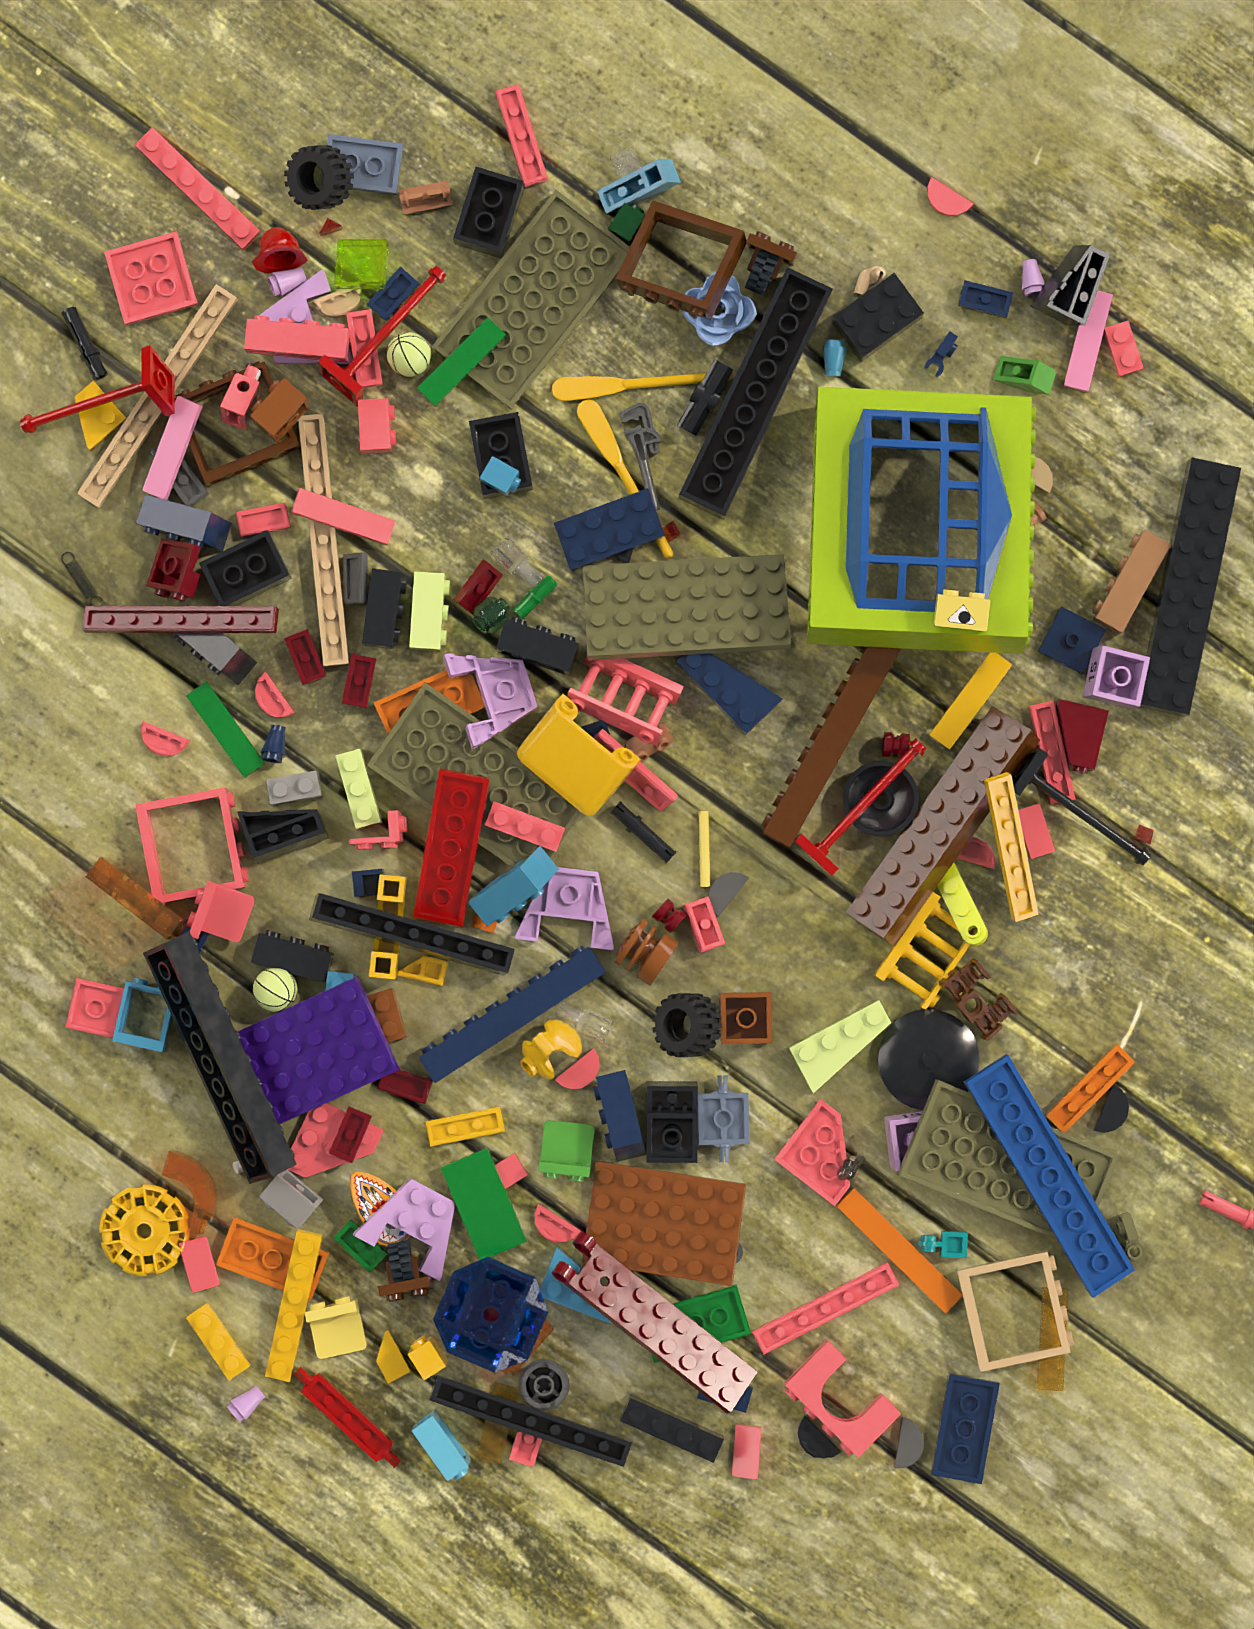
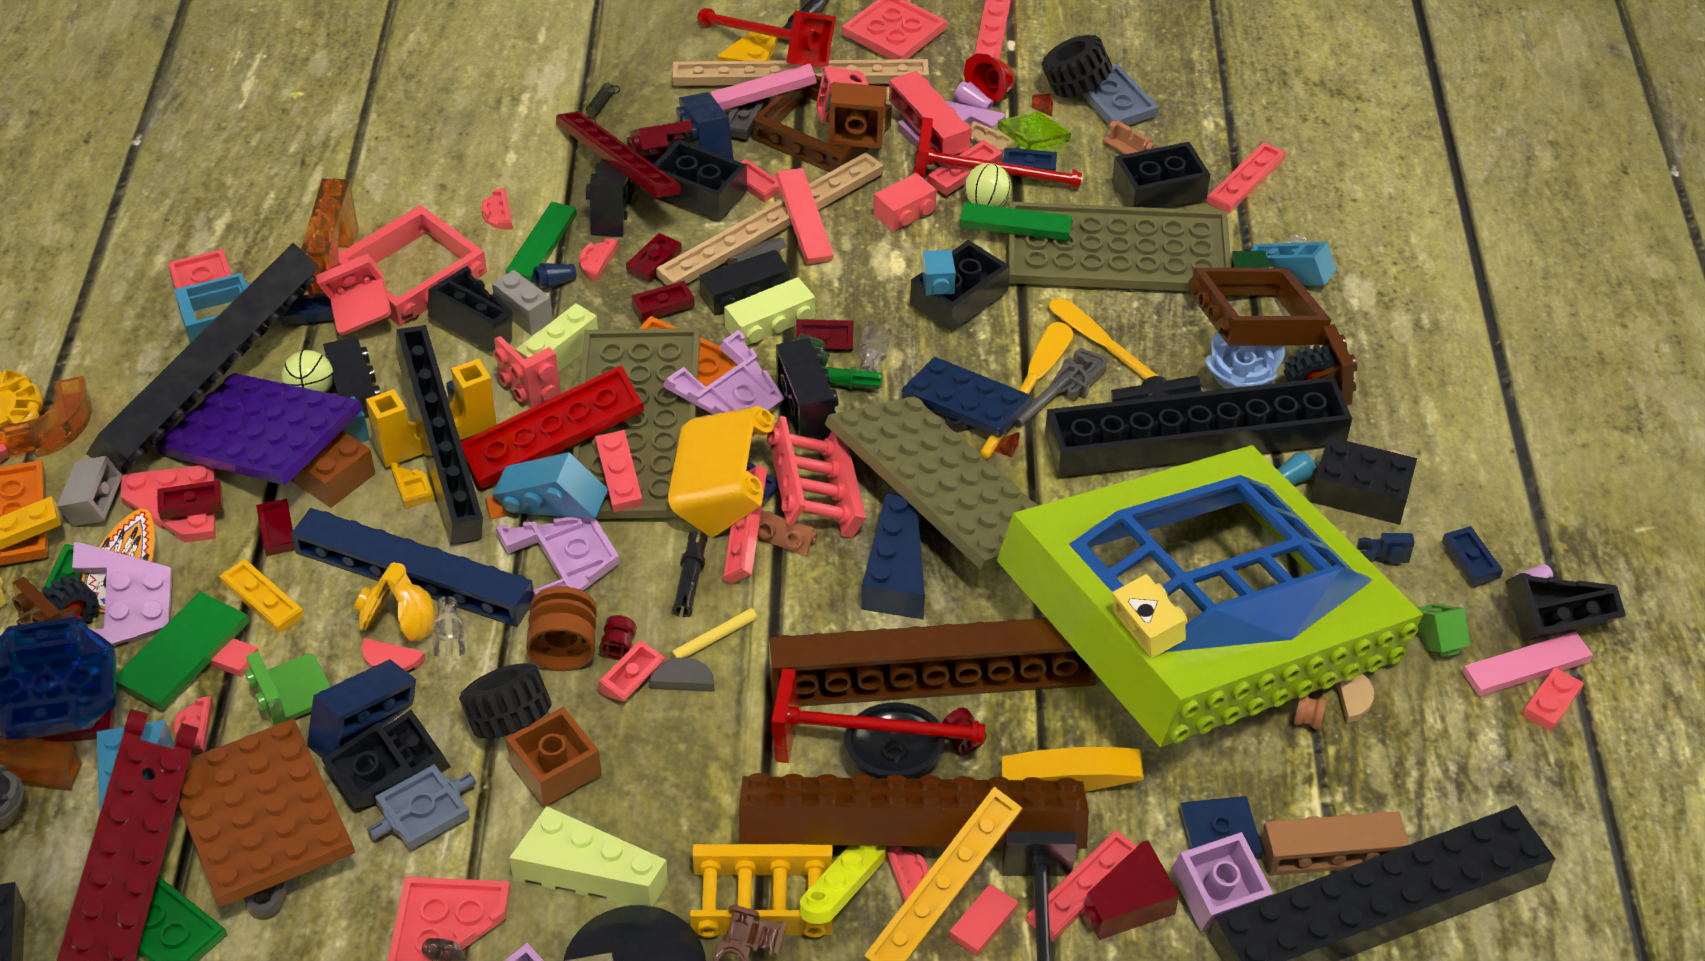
camera: 55 degrees right, 40 degrees down
coral tile [927,177,973,217] -> none

